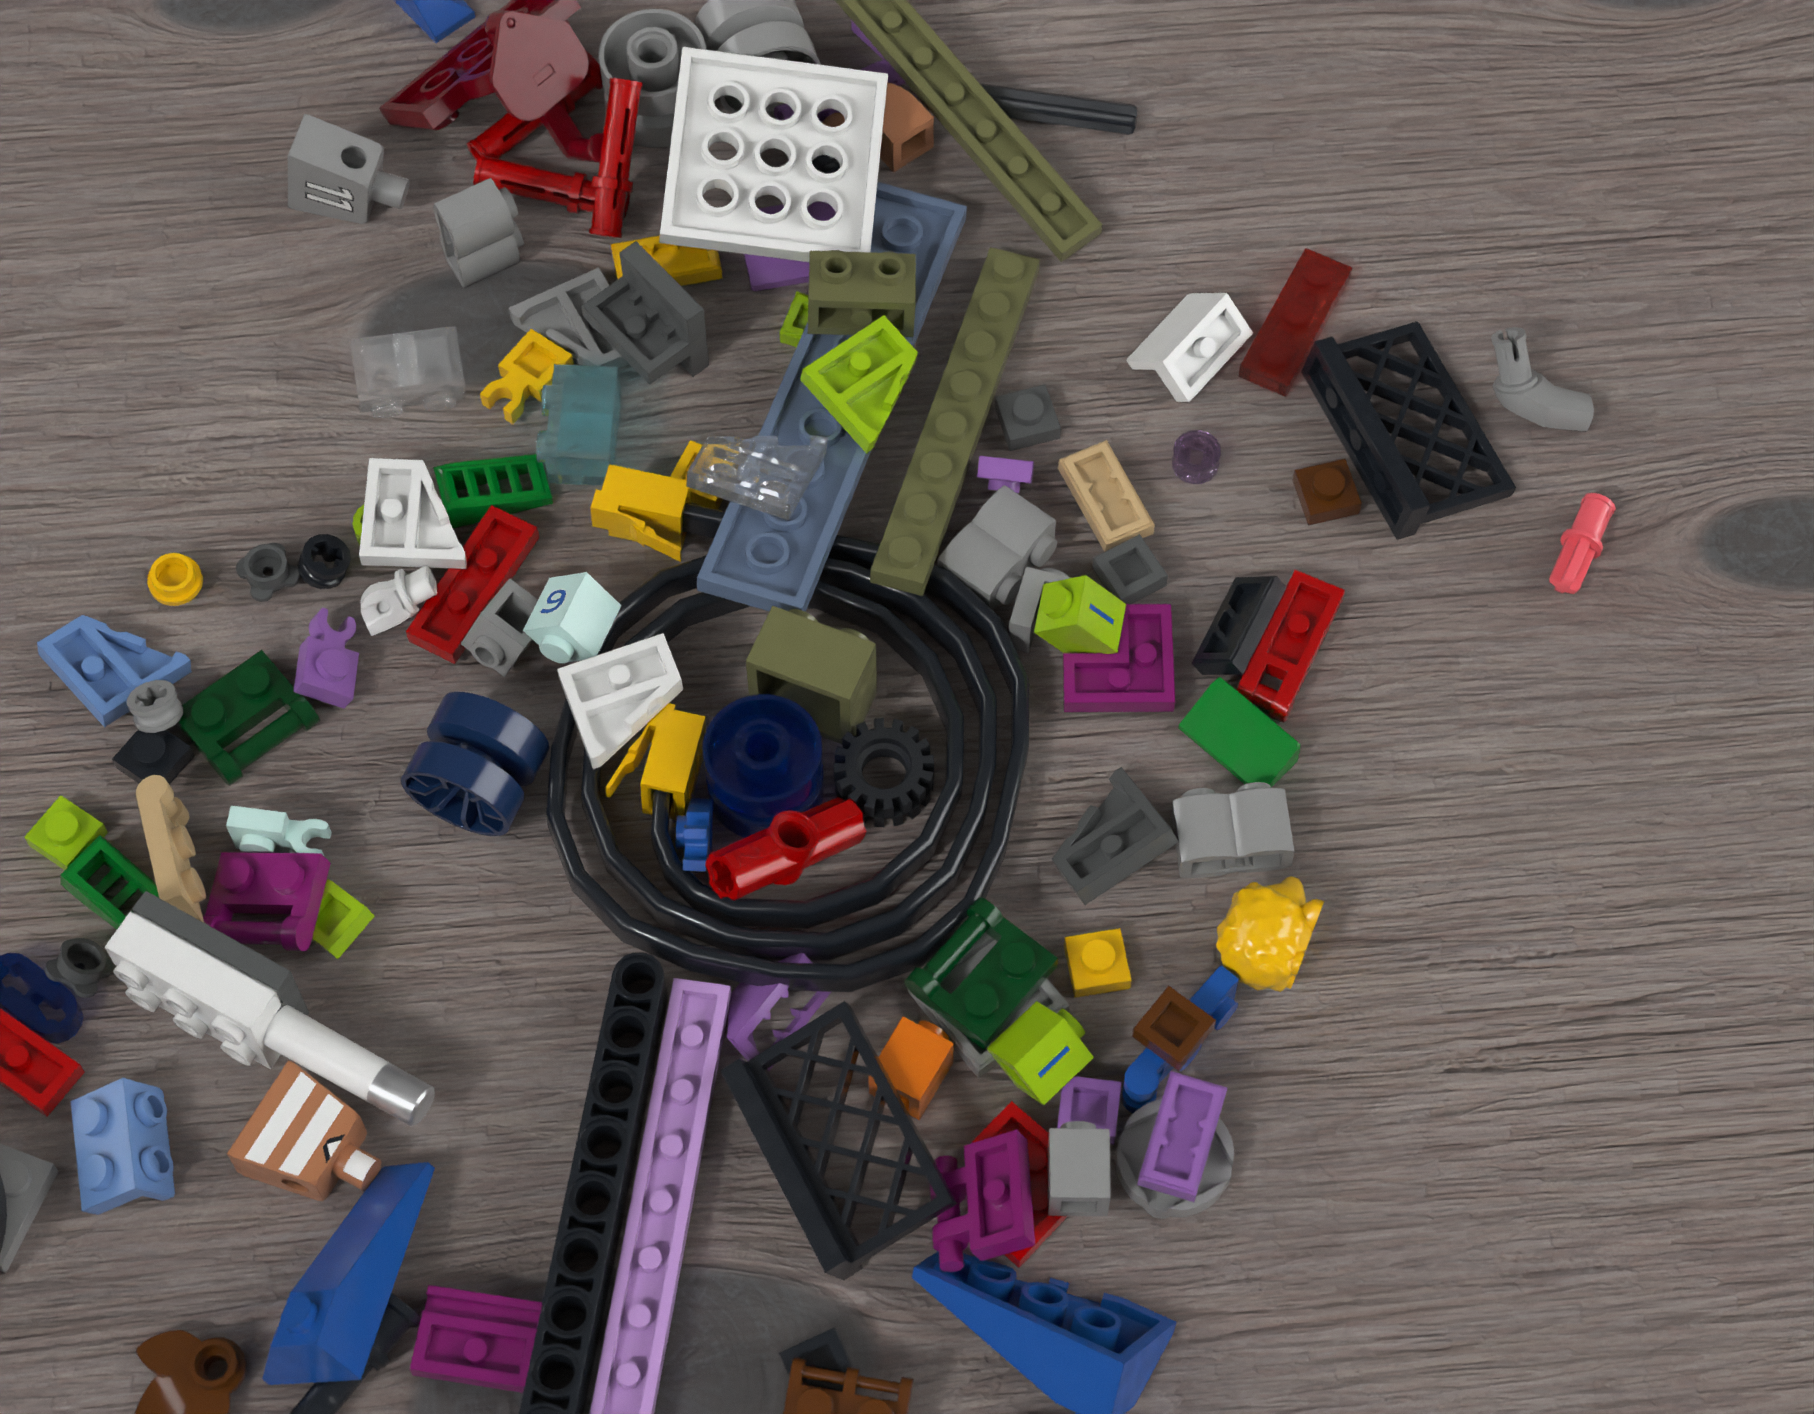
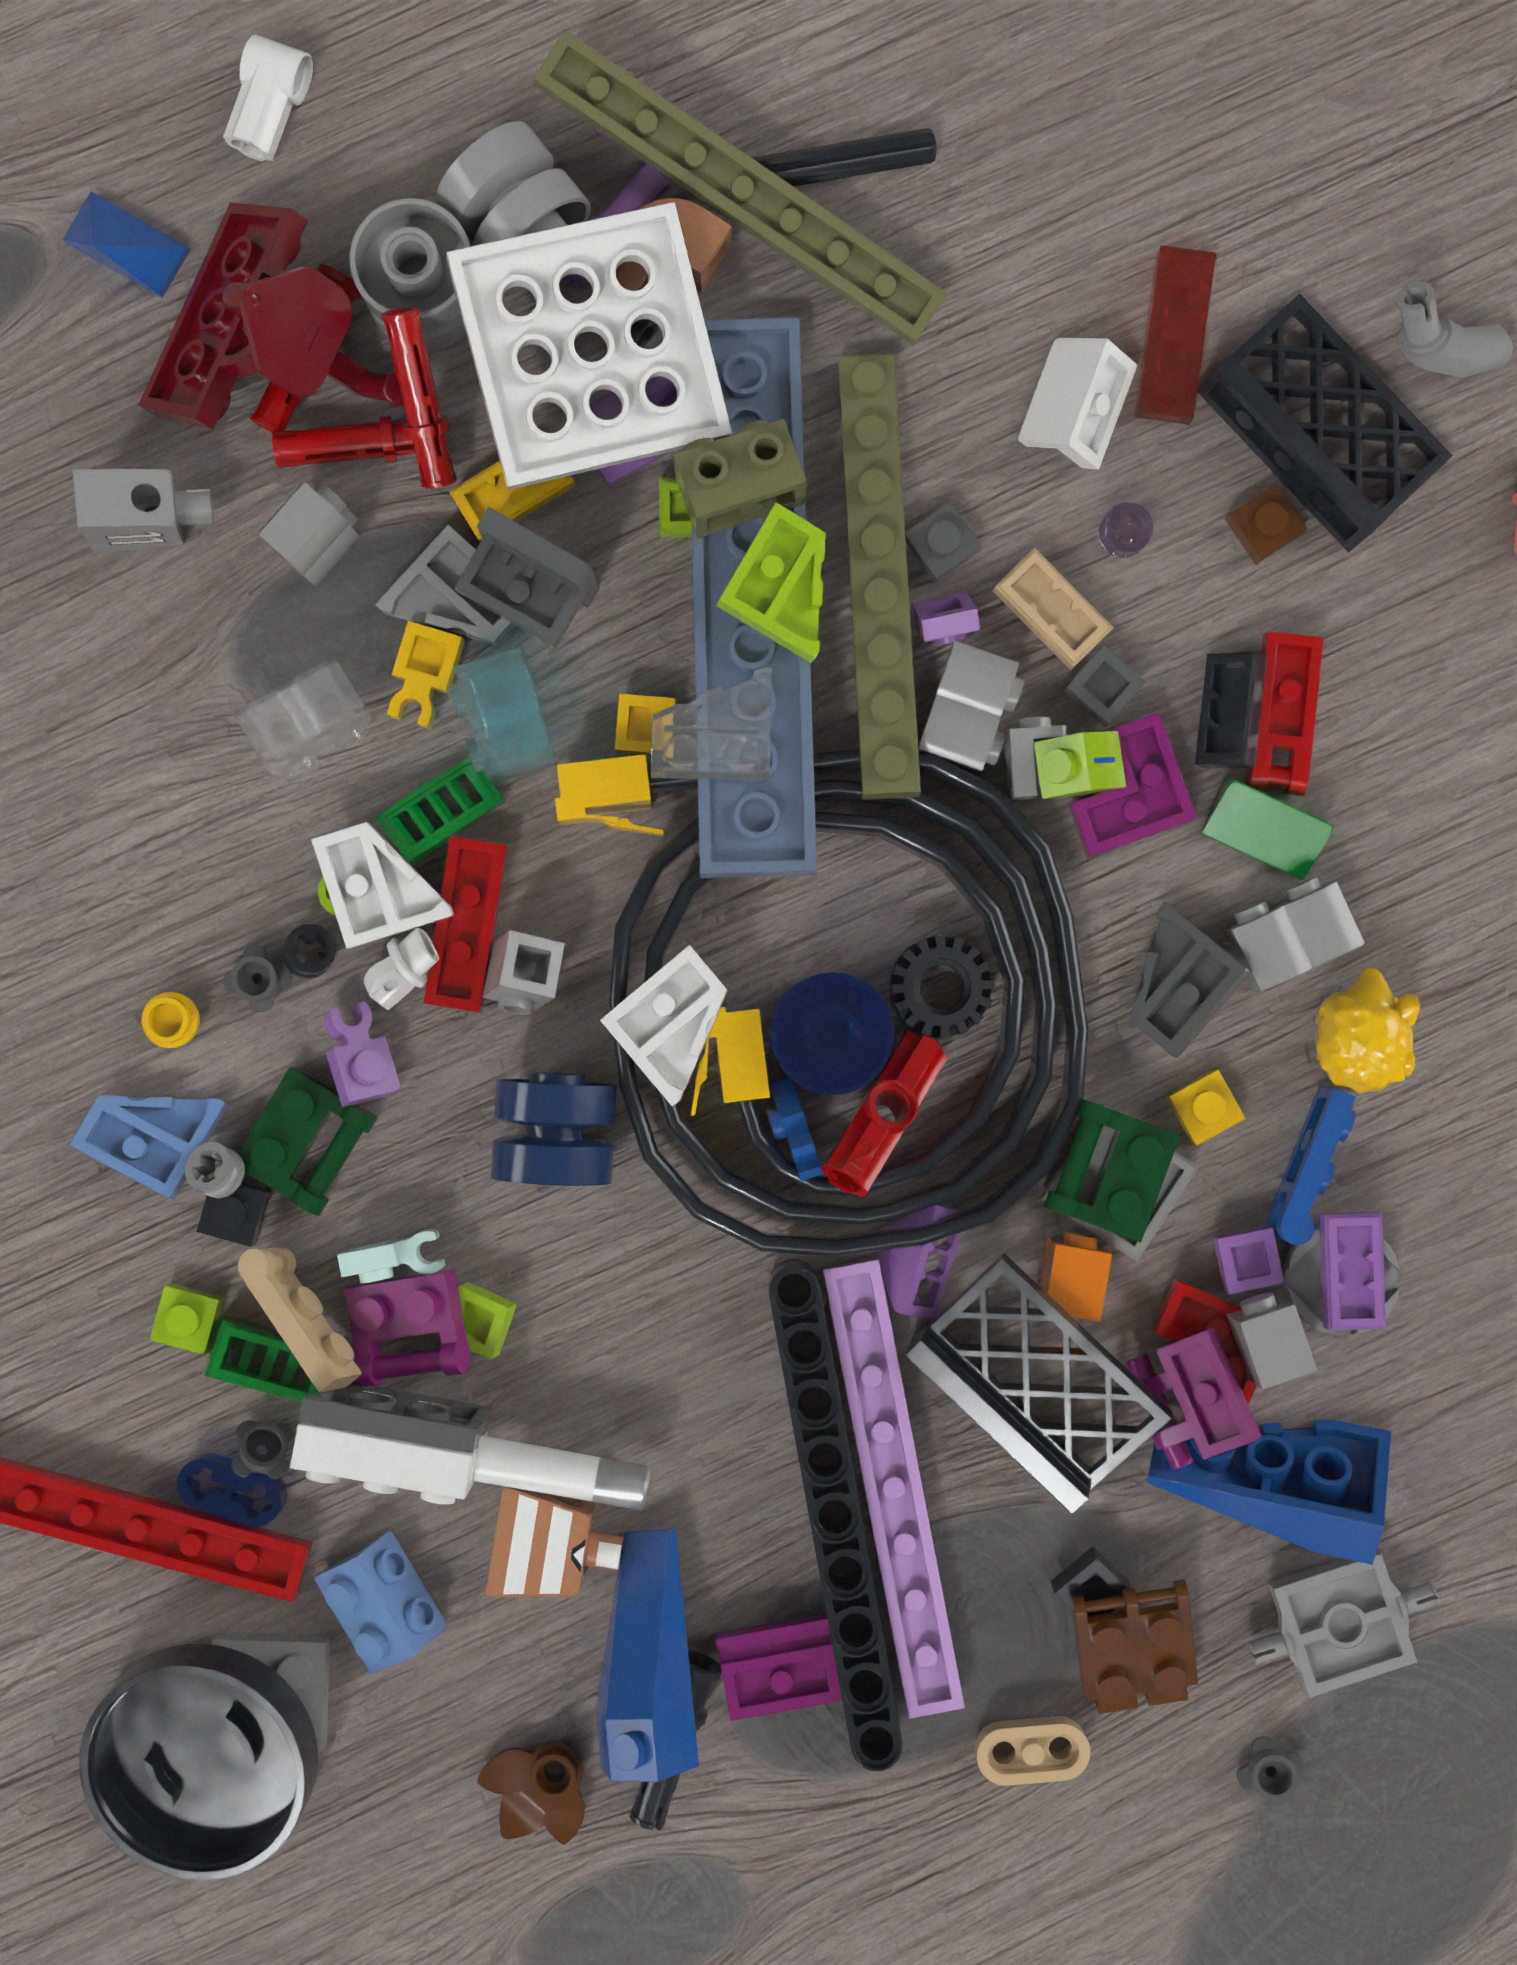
camera: 20 degrees left, 25 degrees up
light aqua brick [523,572,622,663] -> none
olive piece [746,605,877,744] -> none
lime brick [986,1001,1094,1105] -> none
reddish brown plate [1132,986,1216,1071] -> none

